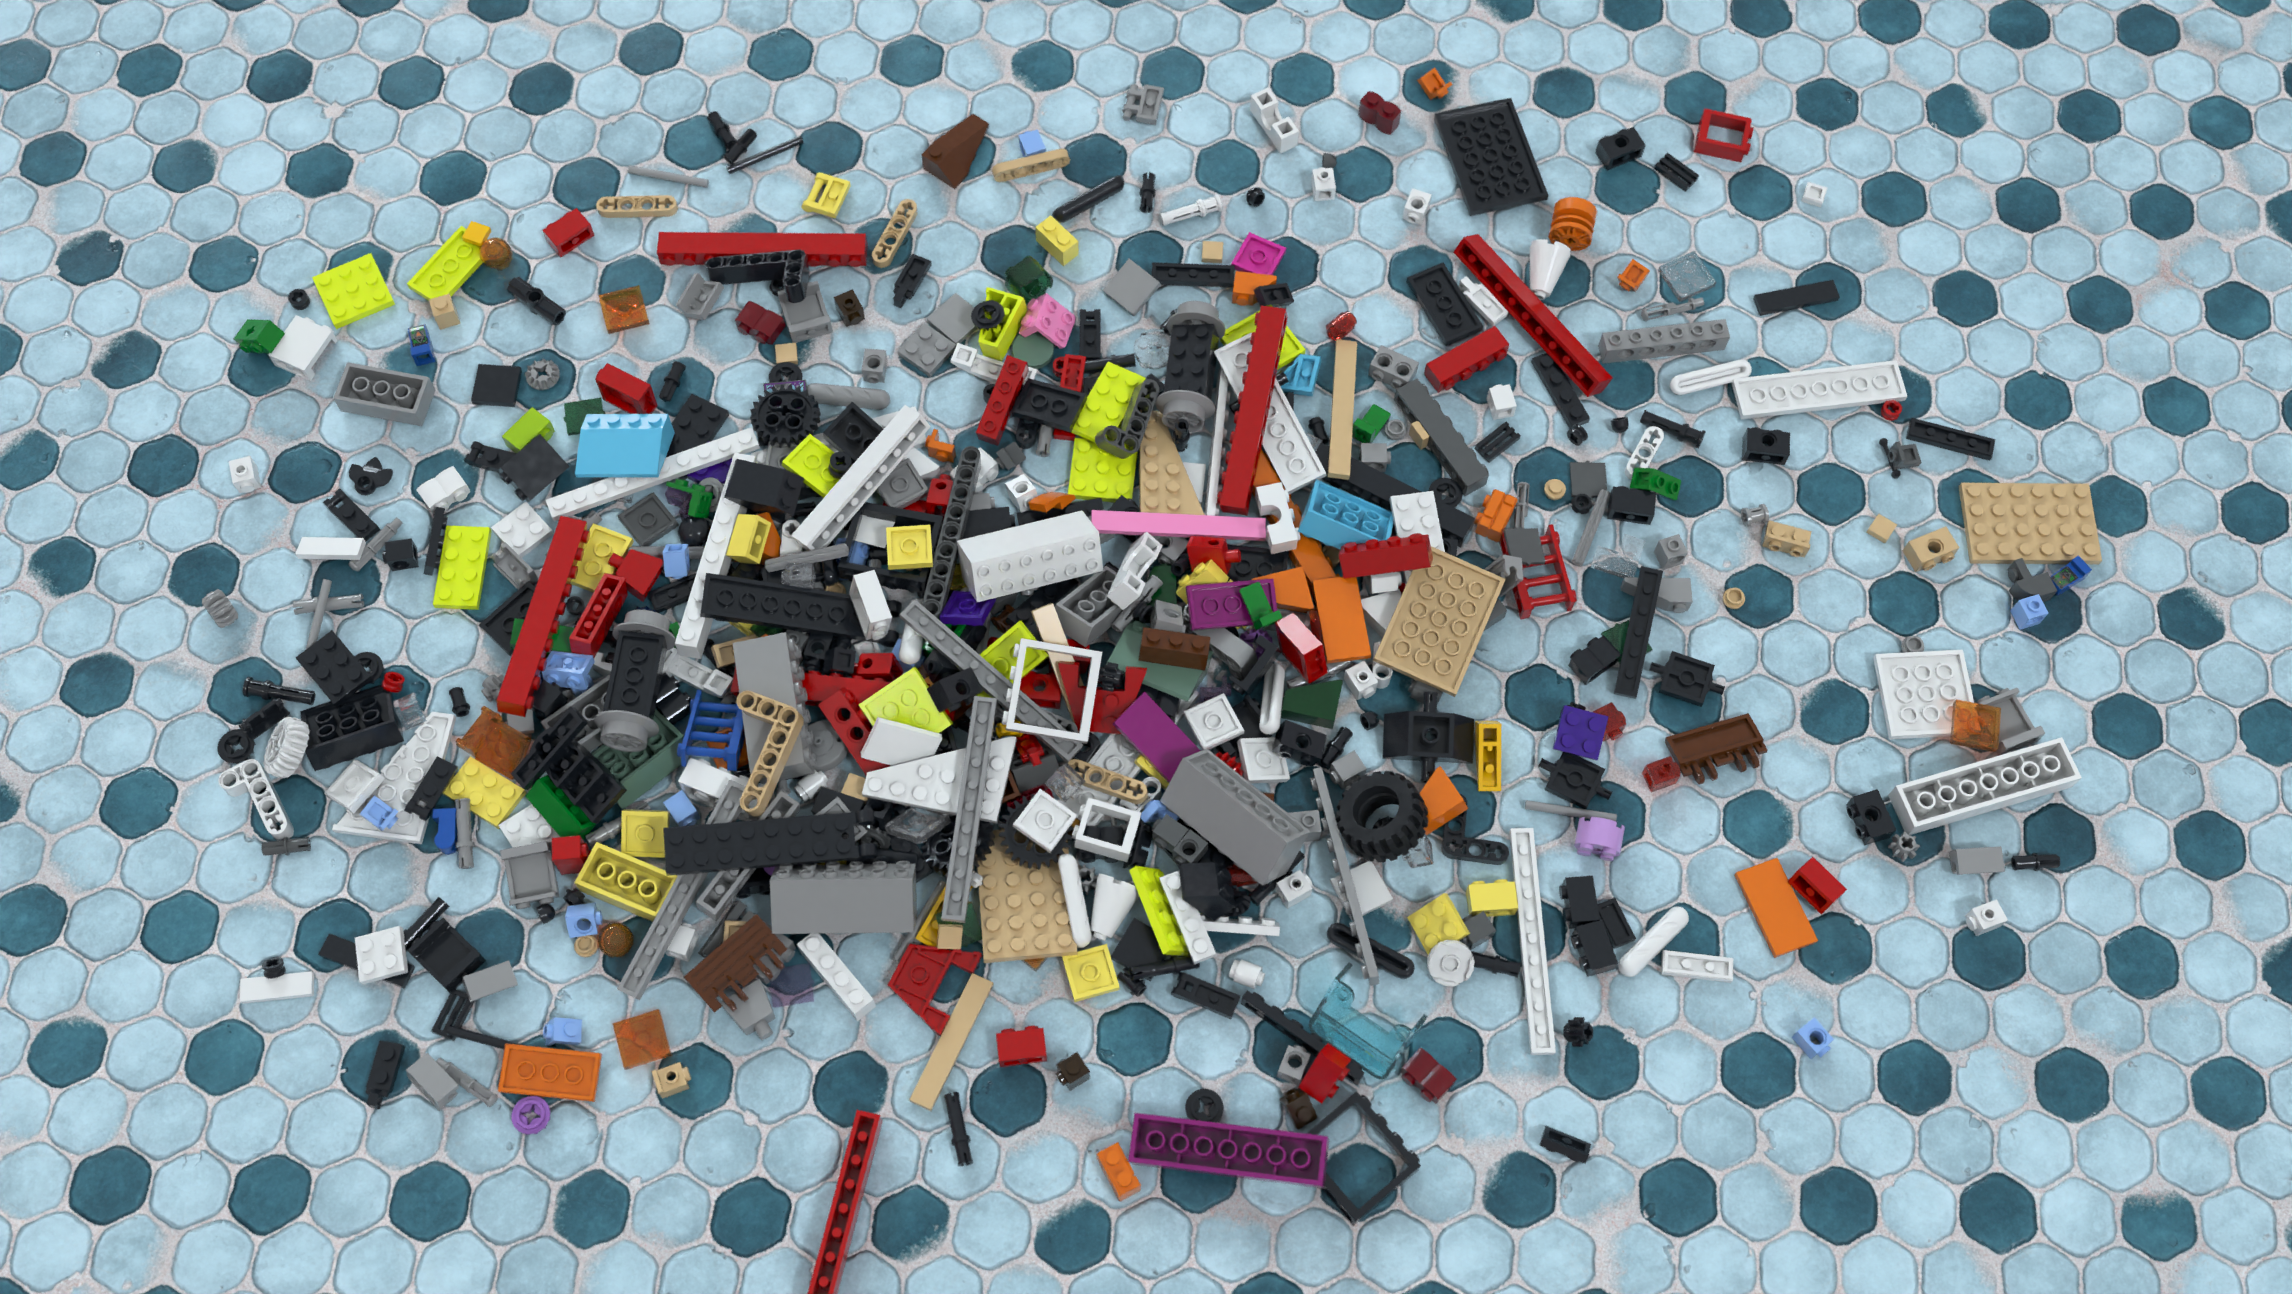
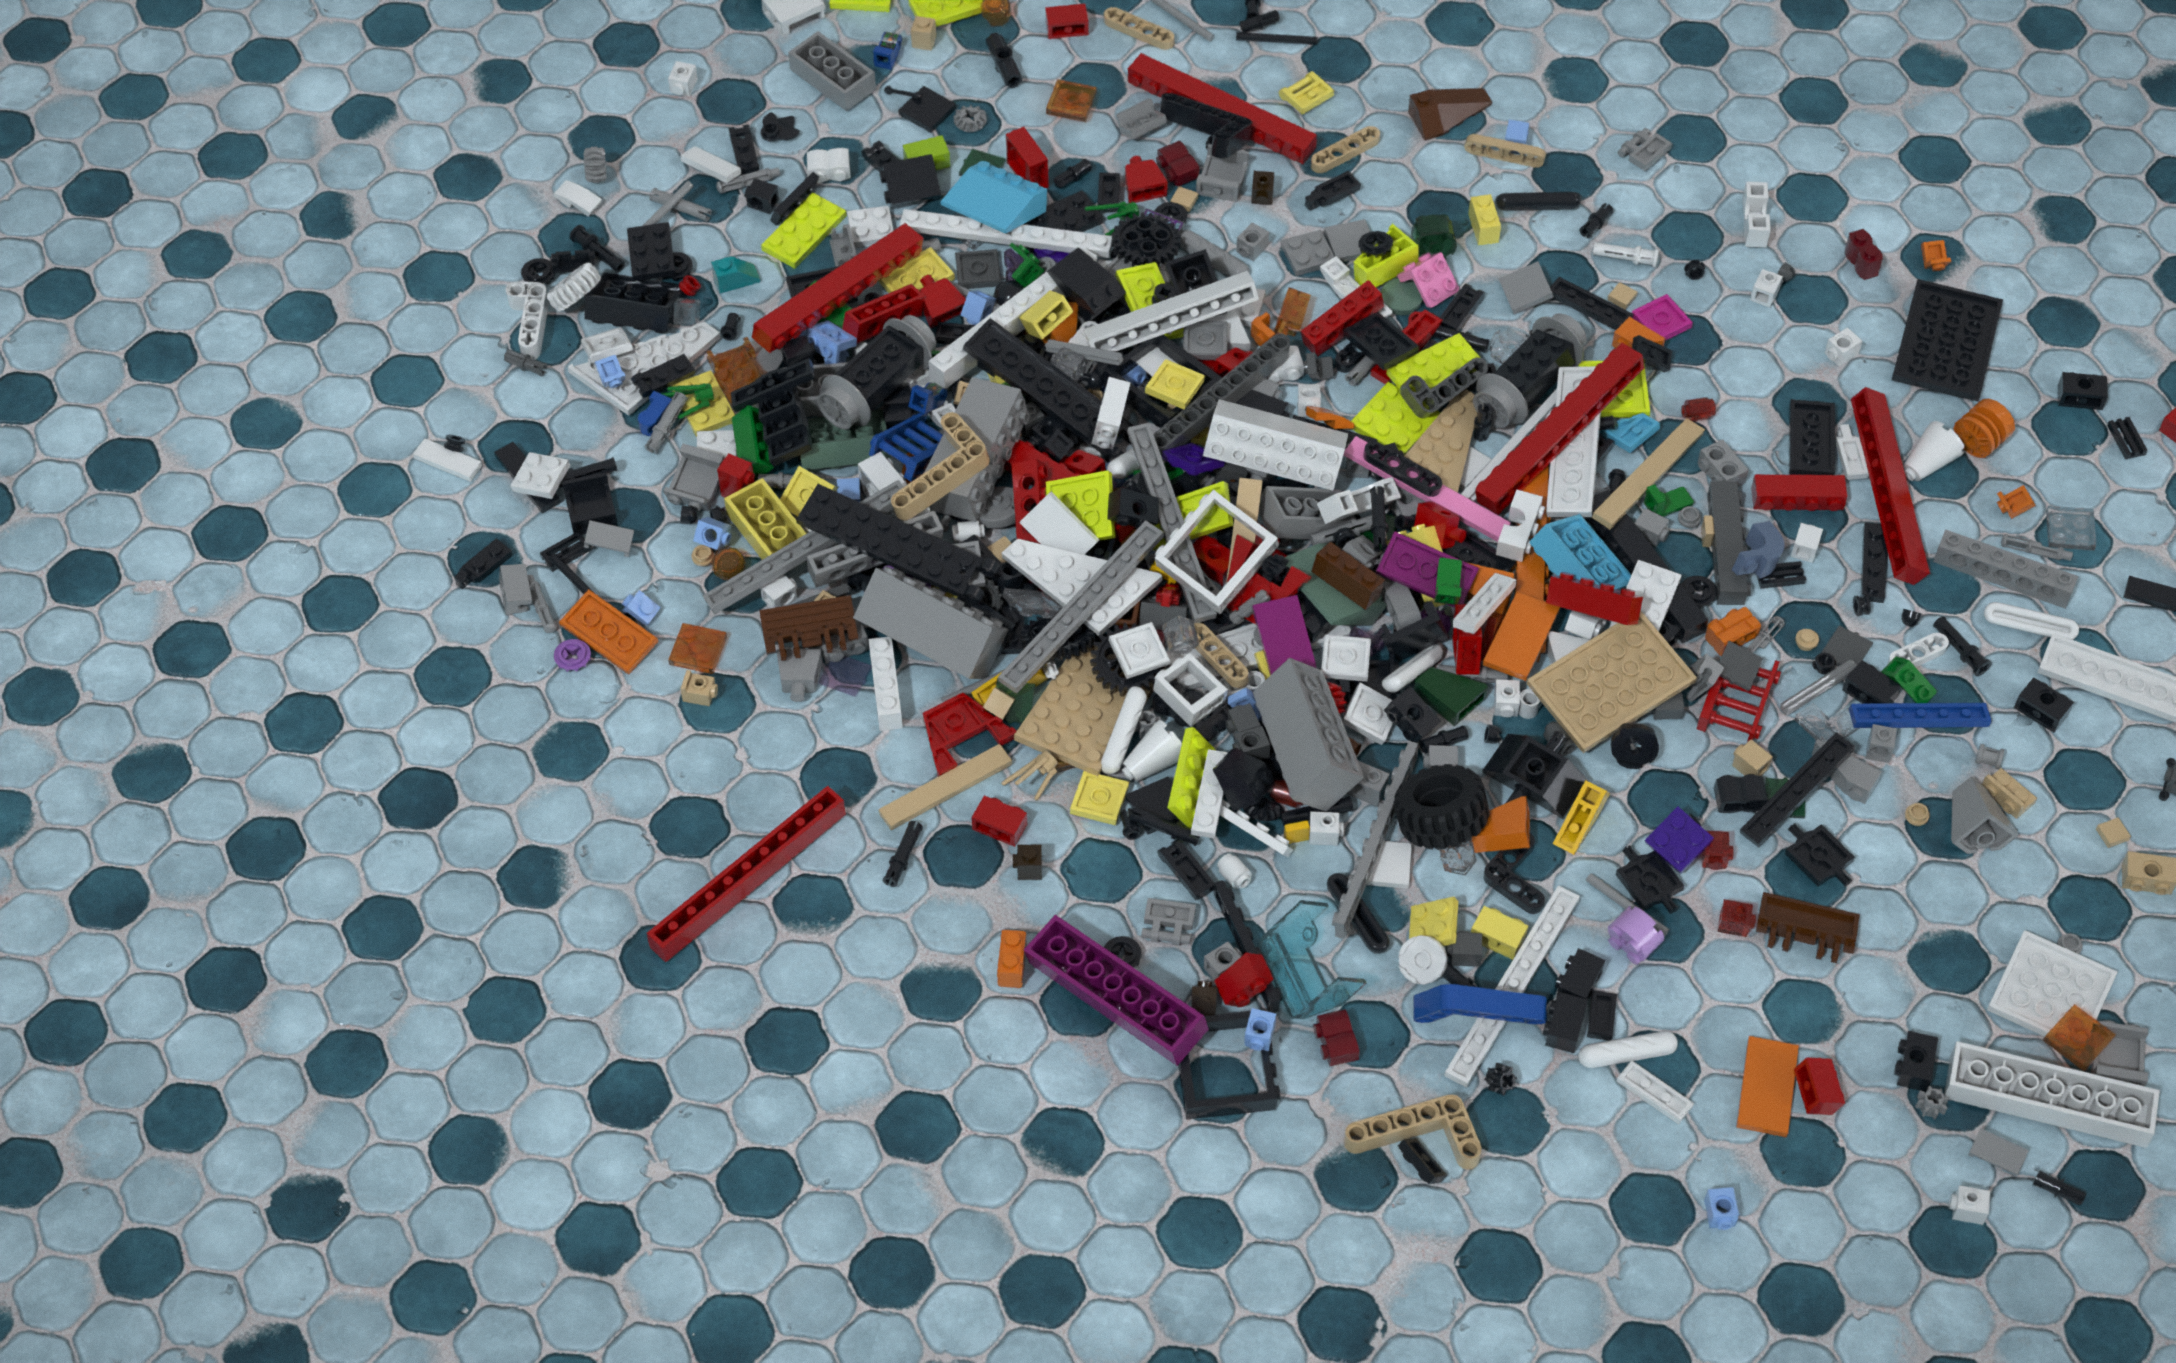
camera: 35 degrees right, 10 degrees down
none -> white slope [553,180,602,217]
none -> green plant [661,383,714,419]
none -> teal slope [711,256,761,294]
none -> black hinge [884,86,922,100]
none -> blue leg [908,382,948,414]
none -> tan plant [1001,750,1058,801]
none -> green plant [1085,201,1139,236]
none -> black plate [1097,172,1120,210]
none -> red torso [1125,156,1167,203]
none -> light grey plate [1141,898,1196,945]
none -> light grey axle [1229,590,1270,625]
none -> light blue brick [1244,1008,1276,1051]
none -> clear orange hinge [1274,287,1311,336]
none -> yellow tile [1284,821,1310,844]
none -> tan beam [1344,1094,1482,1170]
none -> black beam [1363,441,1442,497]
none -> black pin [1370,486,1389,552]
none -> blue beam [1413,984,1547,1024]
none -> white plate [1453,573,1516,634]
none -> black plate [1610,723,1659,769]
none -> sand blue arch [1732,521,1785,578]
none -> tan brick [1732,739,1773,776]
none -> blue plate [1848,703,1992,728]
none -> light grey slope [1951,777,2019,854]

